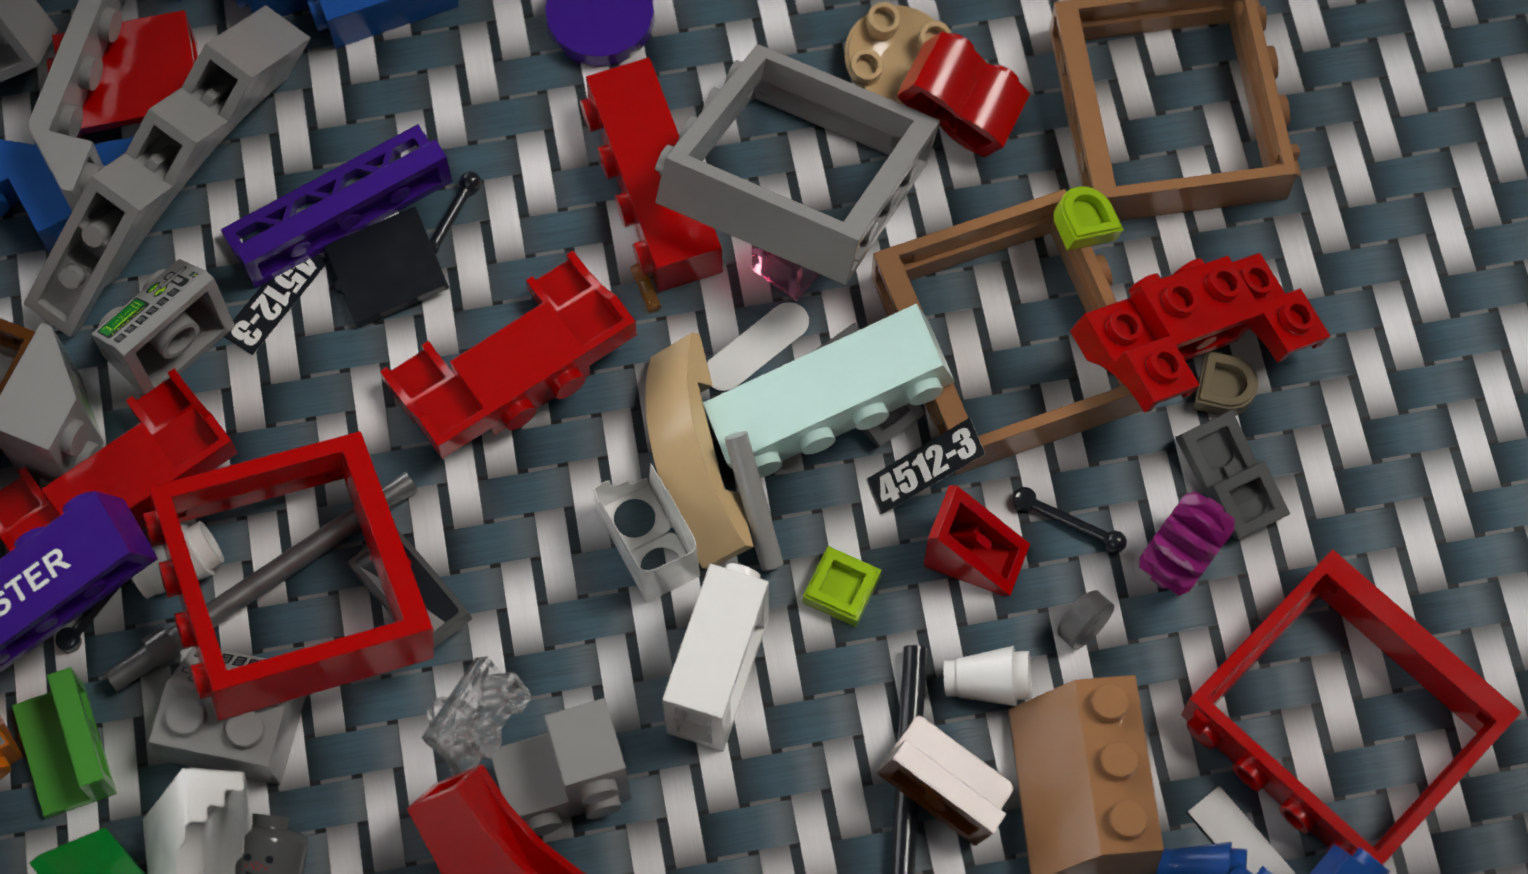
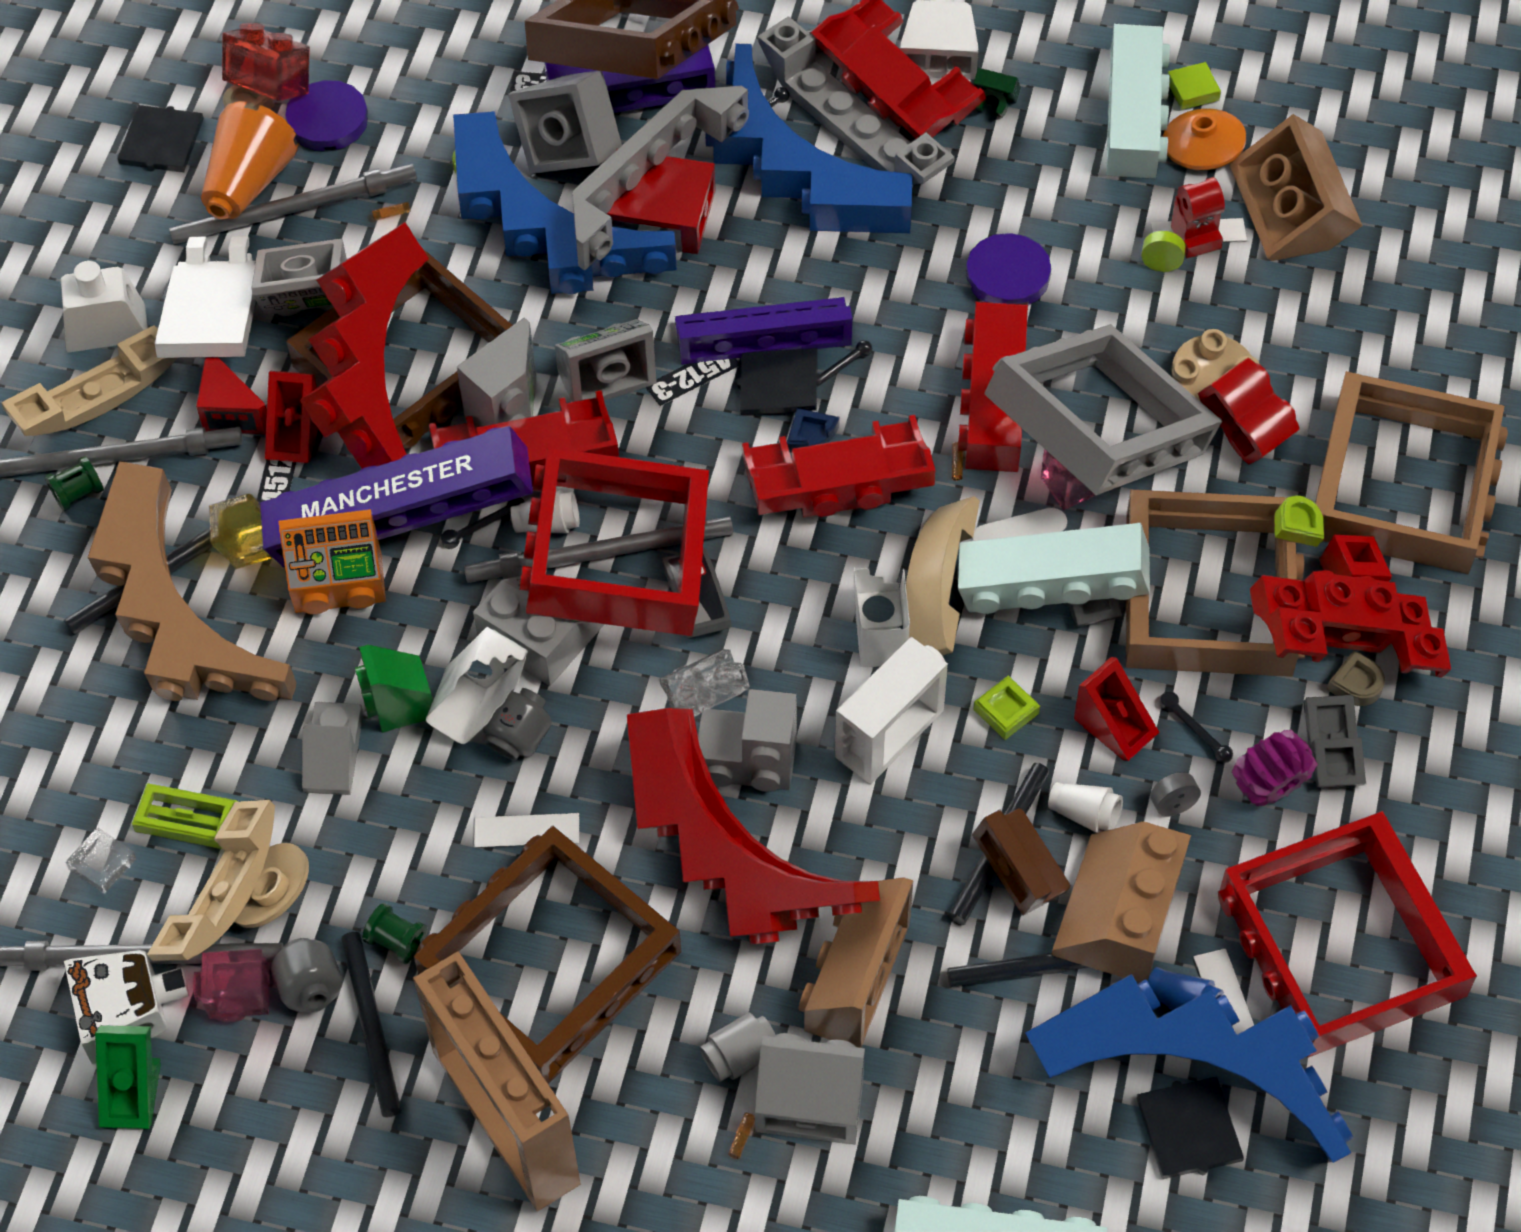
camera: 25 degrees right, 10 degrees down
bright green panel [12,667,117,819] -> none
light grey arch [23,5,311,337] -> none
light grey piece [724,431,784,571] -> none
black sticker [867,418,985,514] -> none
none -> dark blue tile [787,408,840,453]
none -> red brick [1319,534,1392,582]

